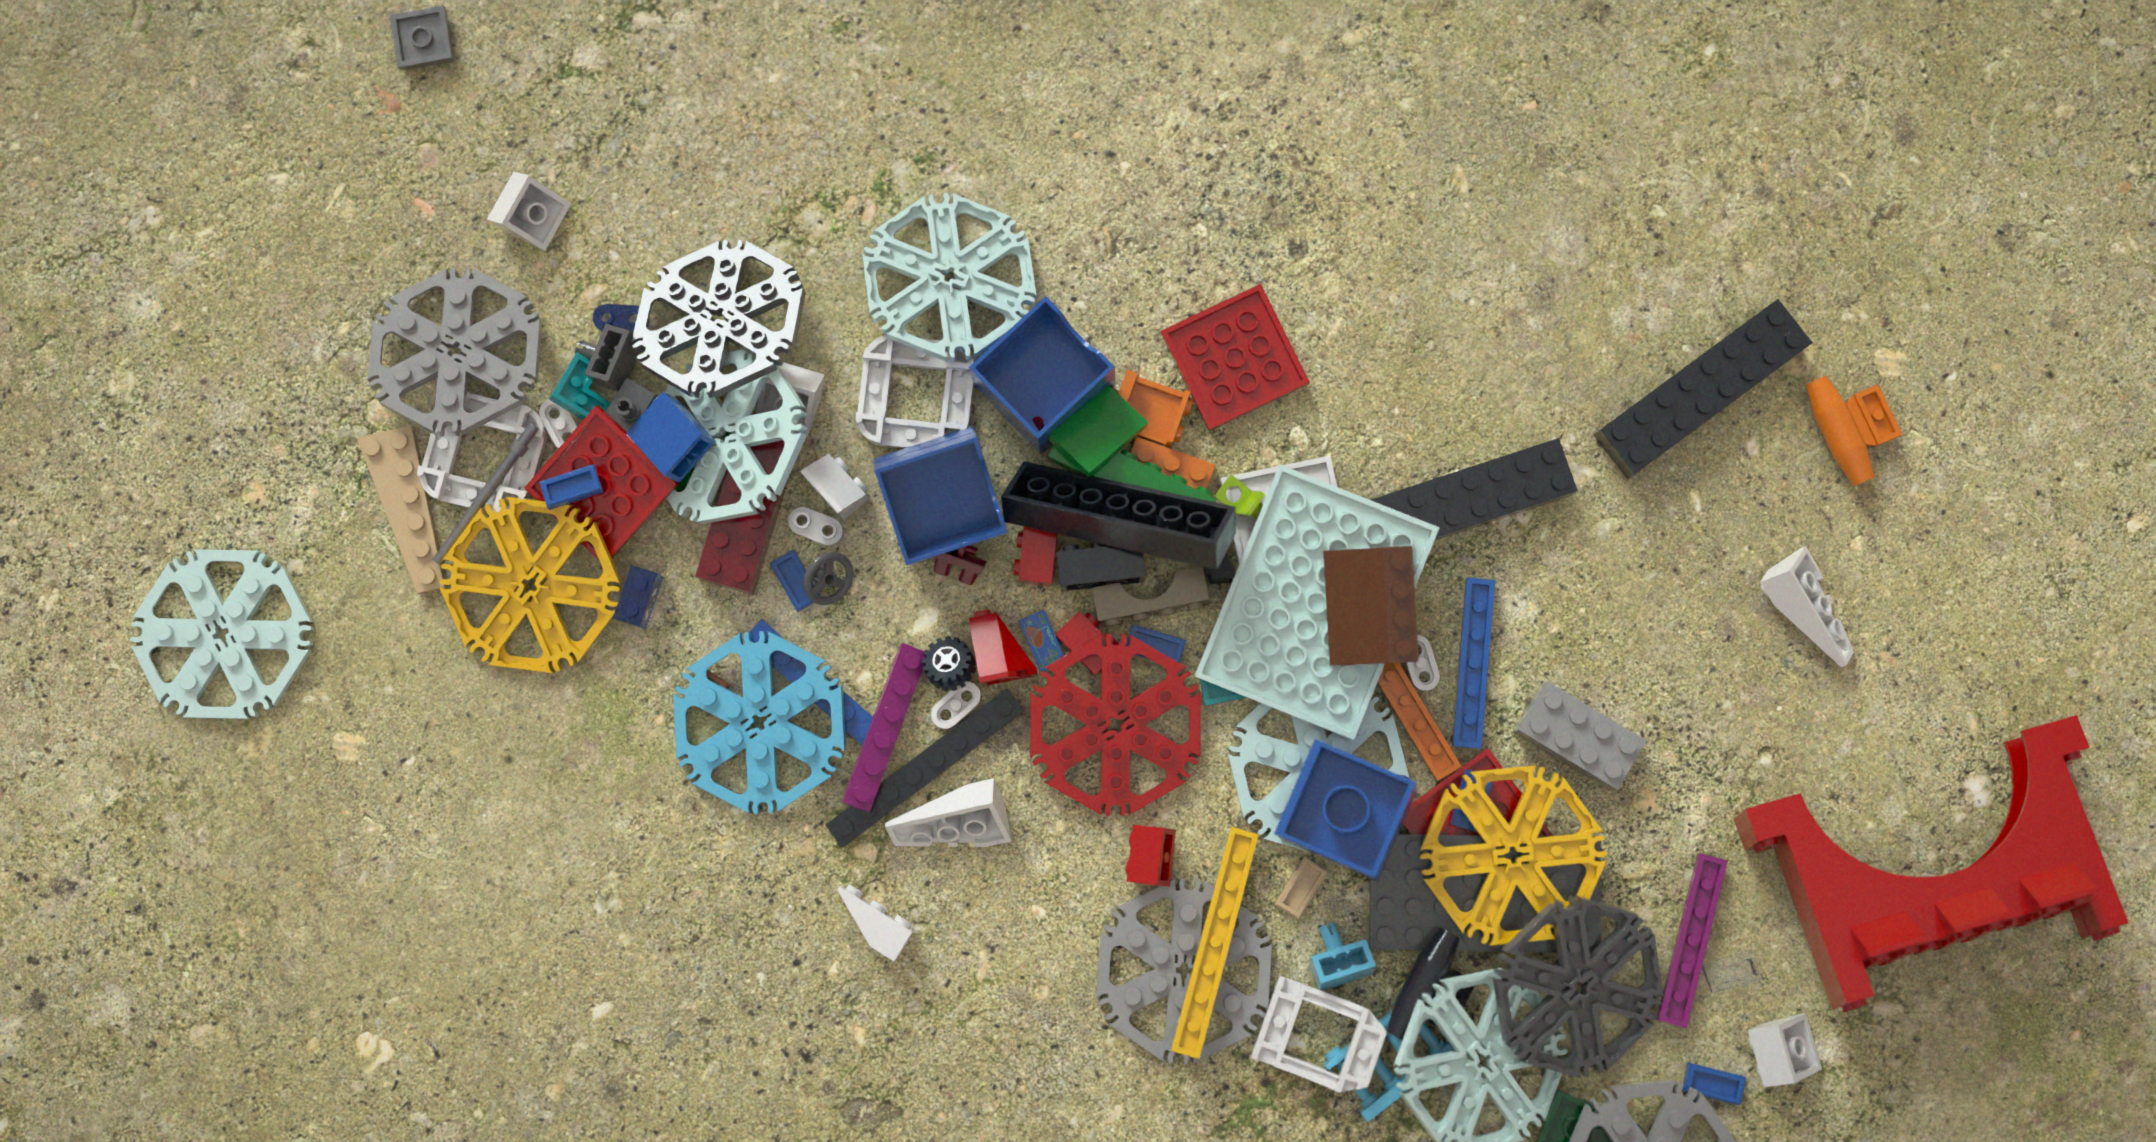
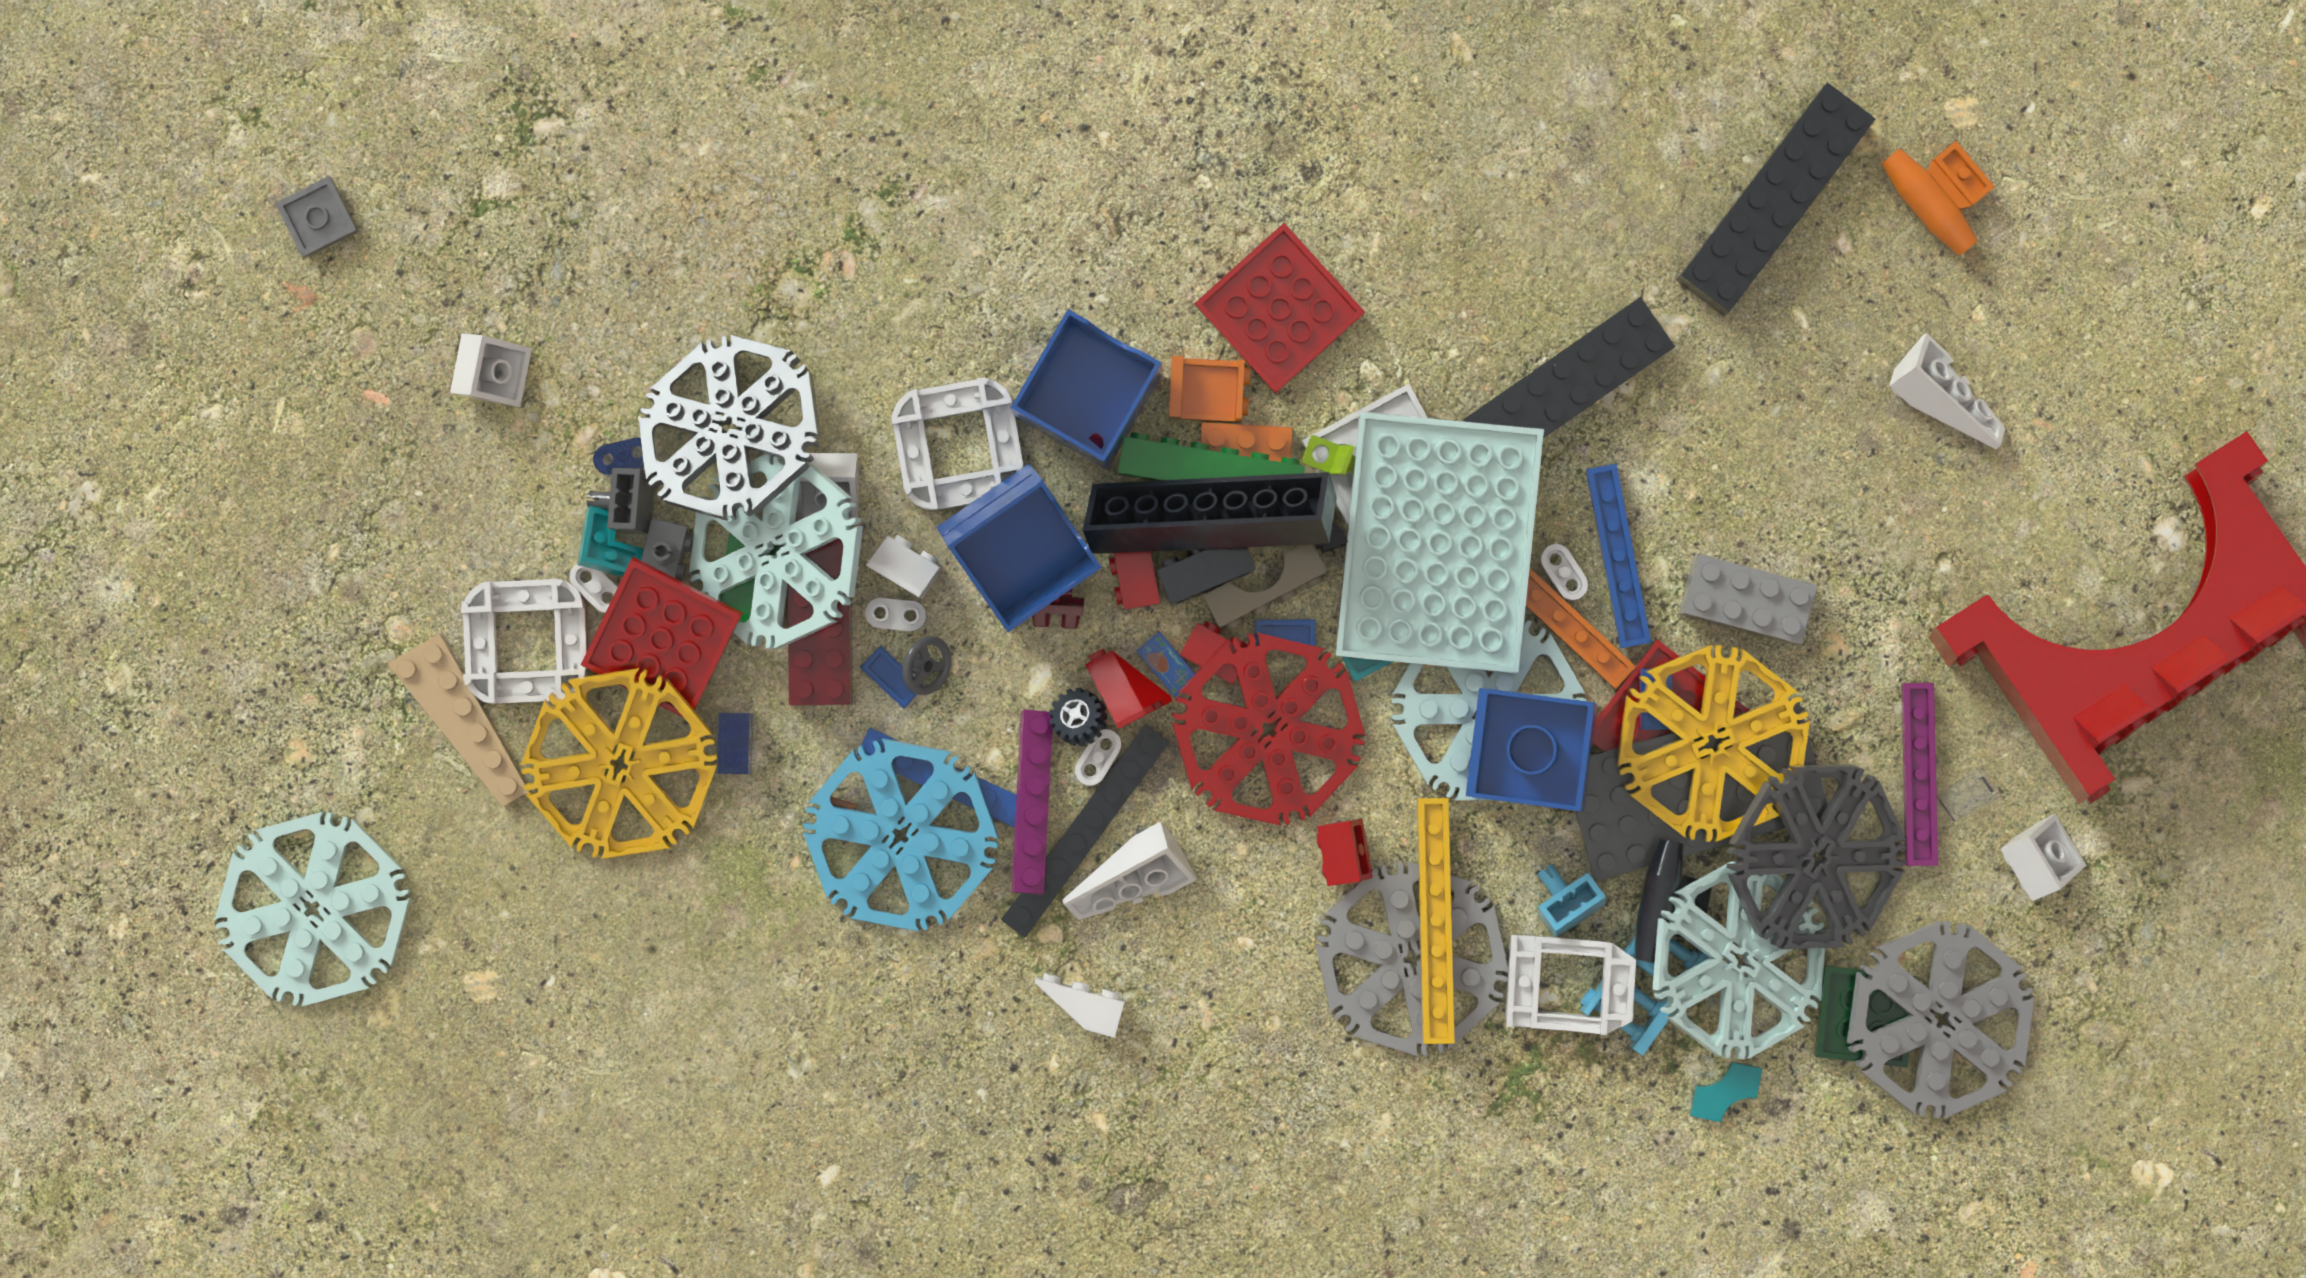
camera: 20 degrees left, 5 degrees up
light grey plate [367,268,542,436] -> none
flat silver bar [432,422,540,565] -> none
blue tile [540,464,604,510] -> none
blue brick [627,392,716,483] -> none
light aqua plate [862,193,1036,362] -> none
green tile [1048,385,1148,477] -> none
tan tile [1274,856,1329,920] -> none
reddish brown slope [1323,546,1419,665] -> none
blue tile [1682,1062,1746,1105] -> none

